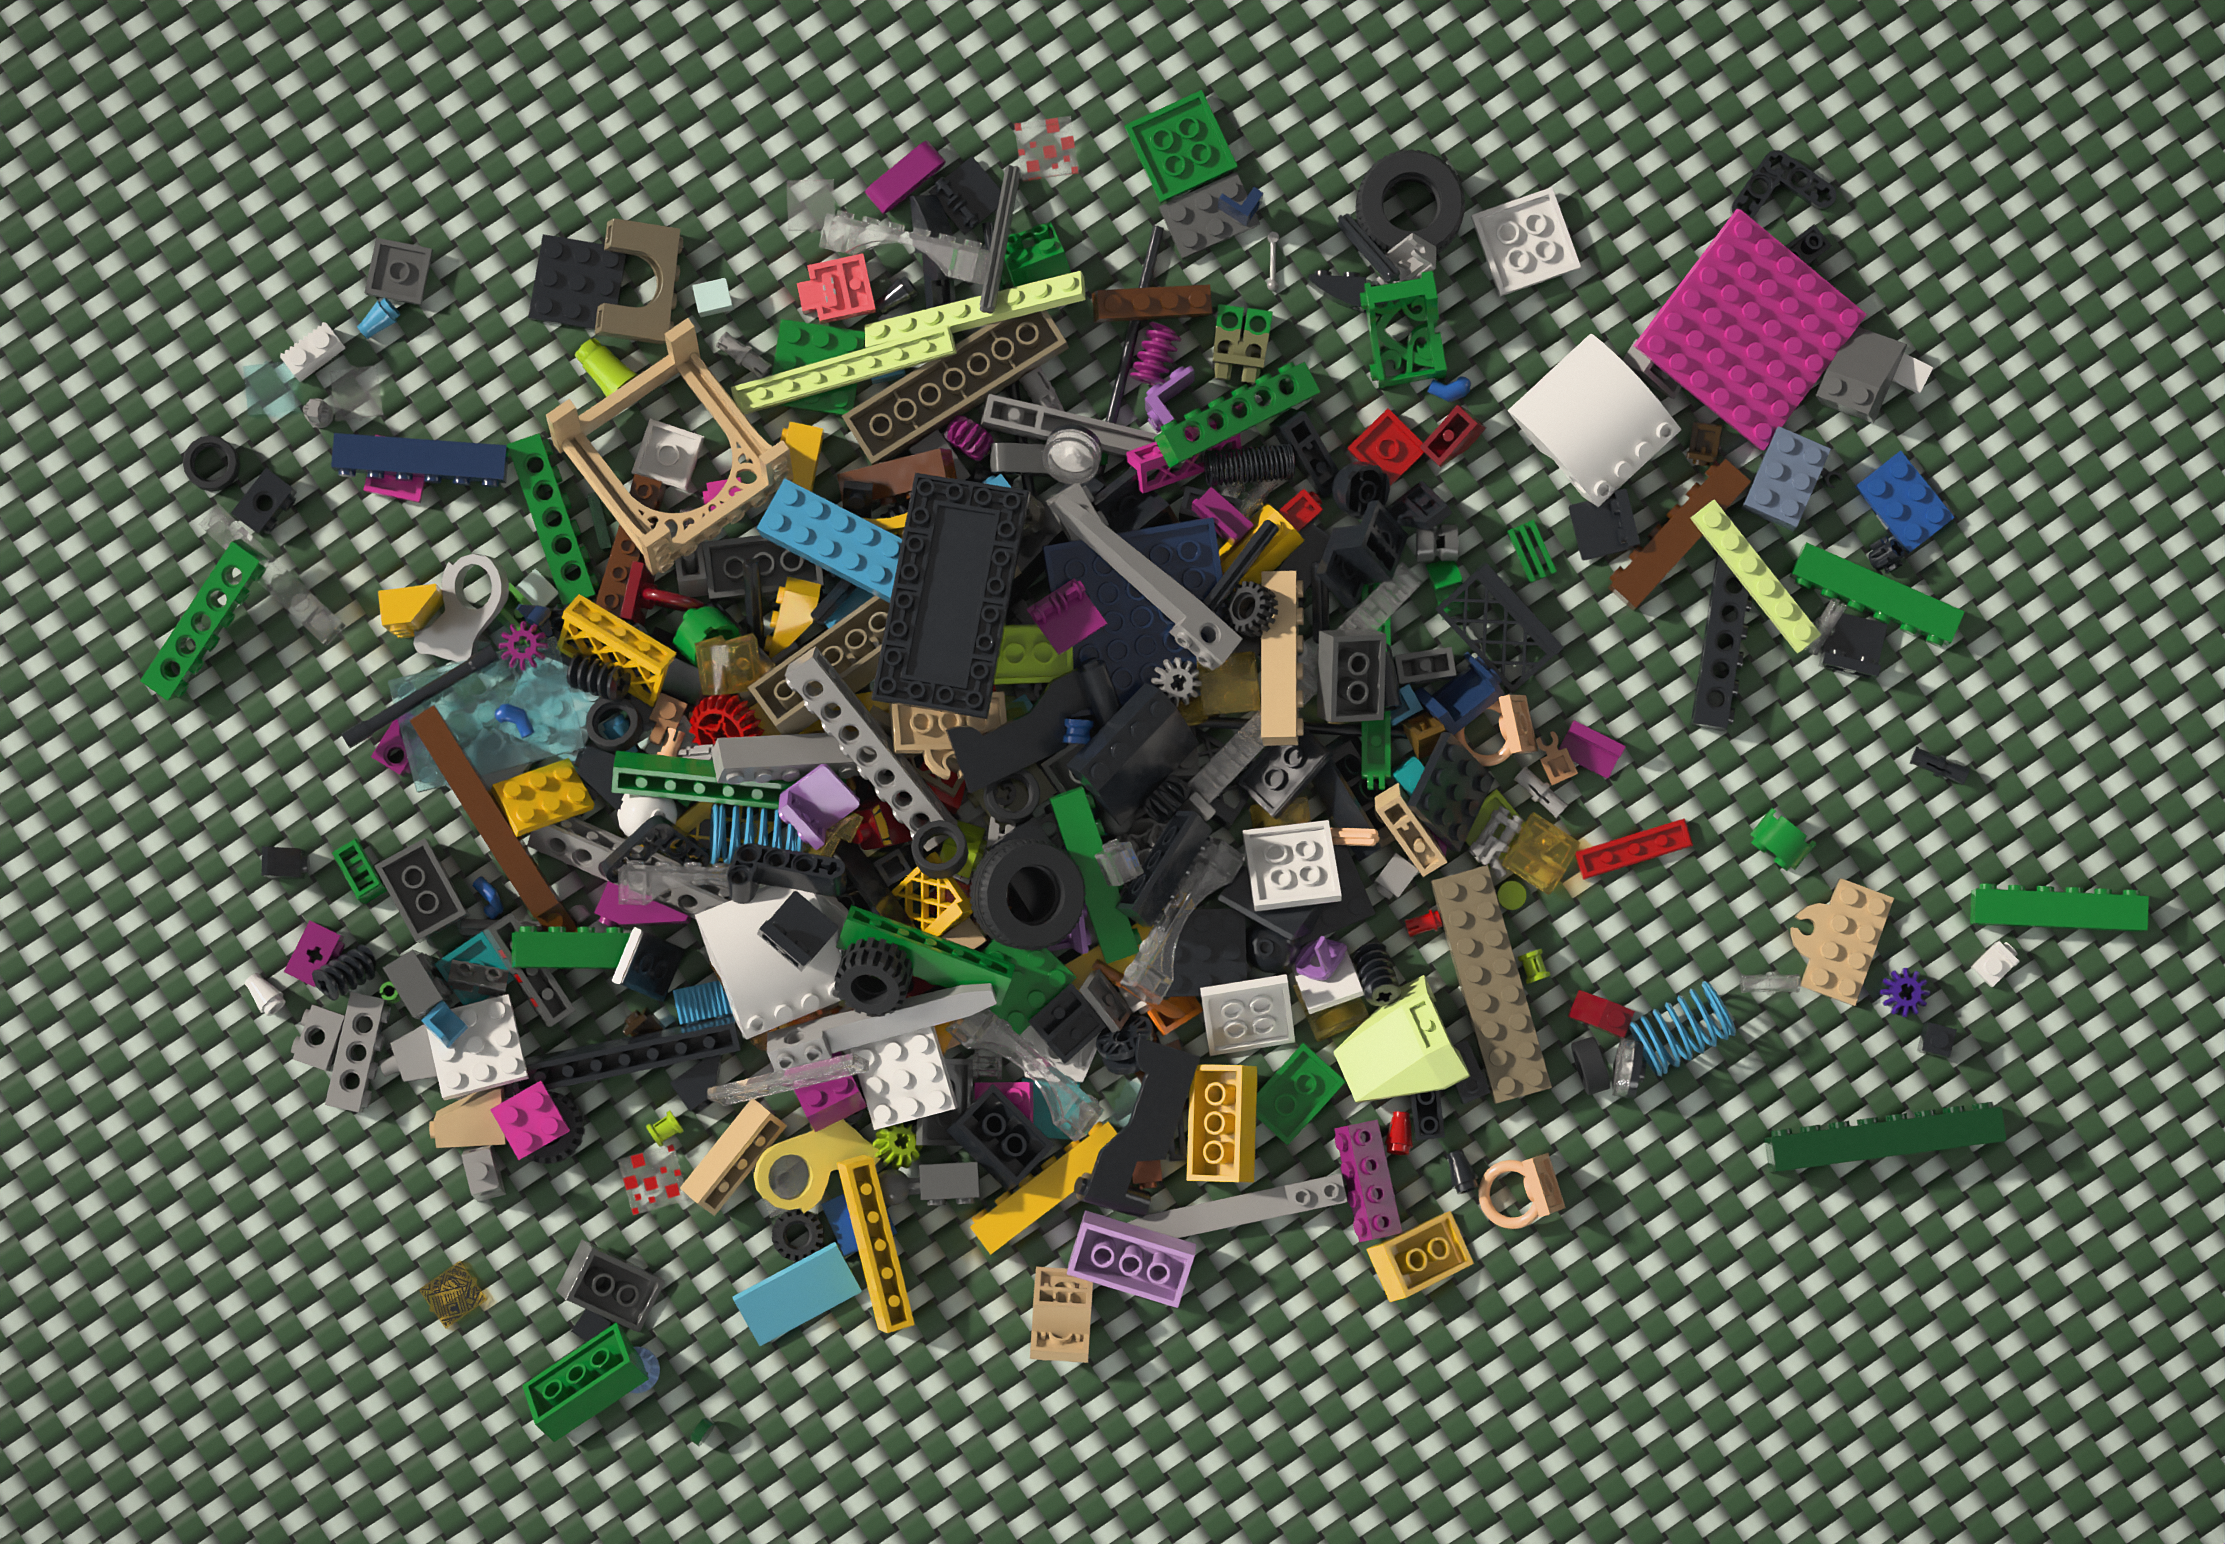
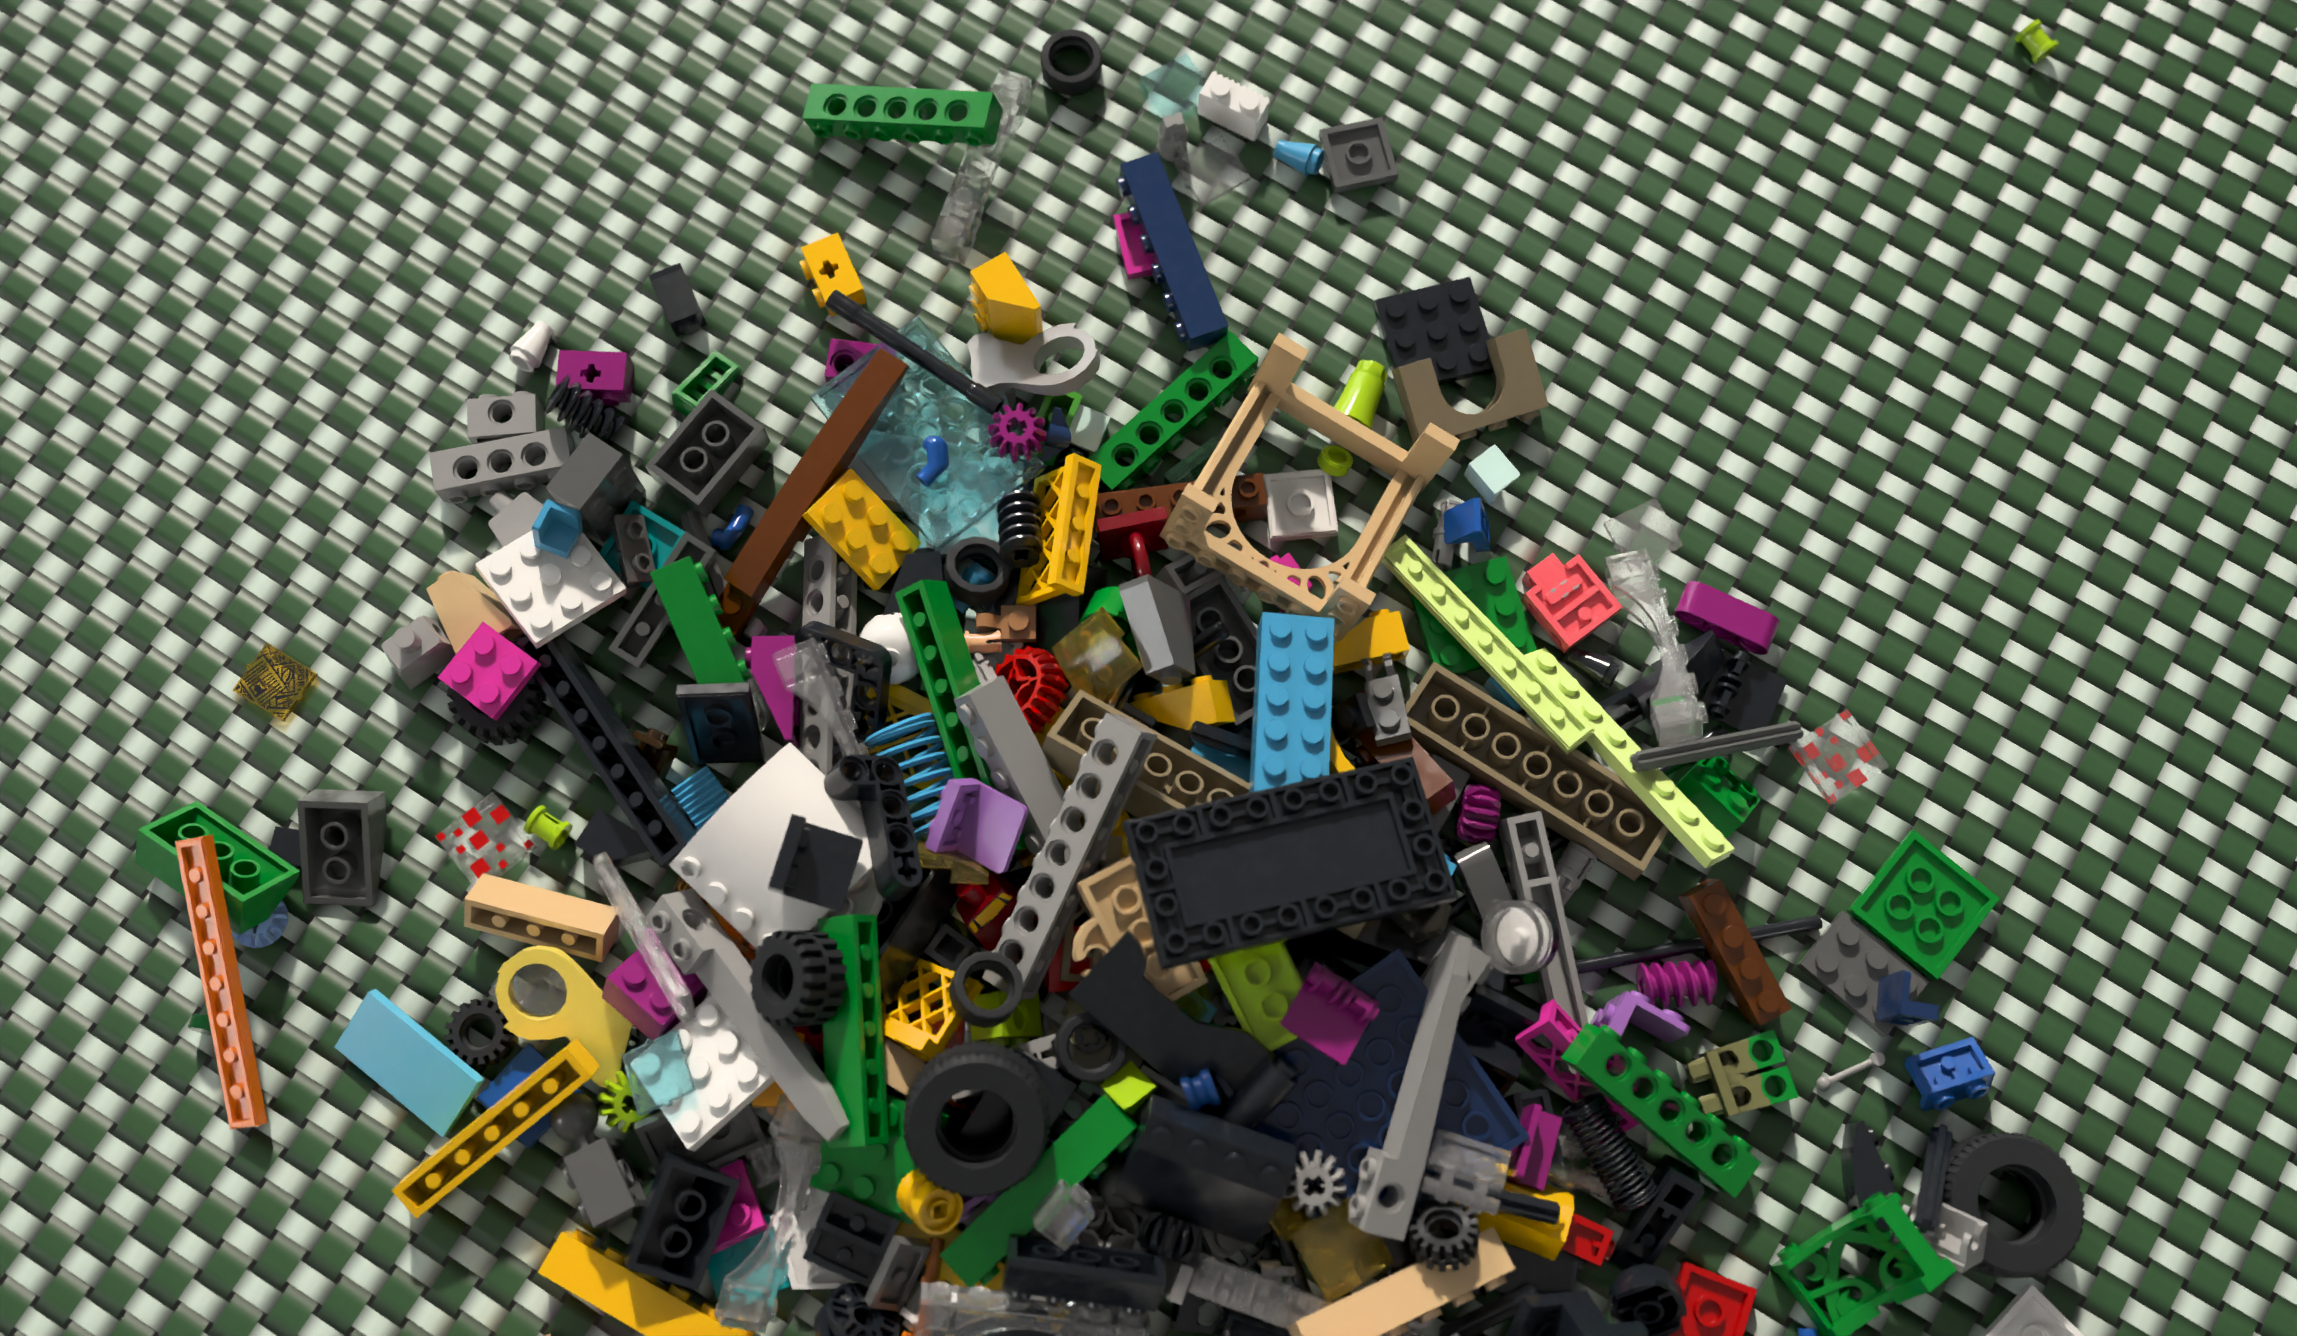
camera: 65 degrees right, 10 degrees down
black brick [231,468,297,537] -> none
none -> orange tile [175,834,268,1130]
none -> clear light blue piece [622,1029,696,1116]
none -> yellow brick [799,233,867,317]
none -> yellow wheel [896,1169,963,1235]
none -> lime slope [1100,1061,1157,1115]
none -> dark grey slope [1119,574,1195,685]
none -> light grey hand [1257,1258,1296,1283]
none -> lime tile [1317,445,1353,477]
none -> dark grey hinge [1361,652,1412,747]
none -> clear plate [1421,1129,1511,1215]
none -> blue slope [1444,498,1490,552]
none -> blue bracket [1904,1037,1995,1111]

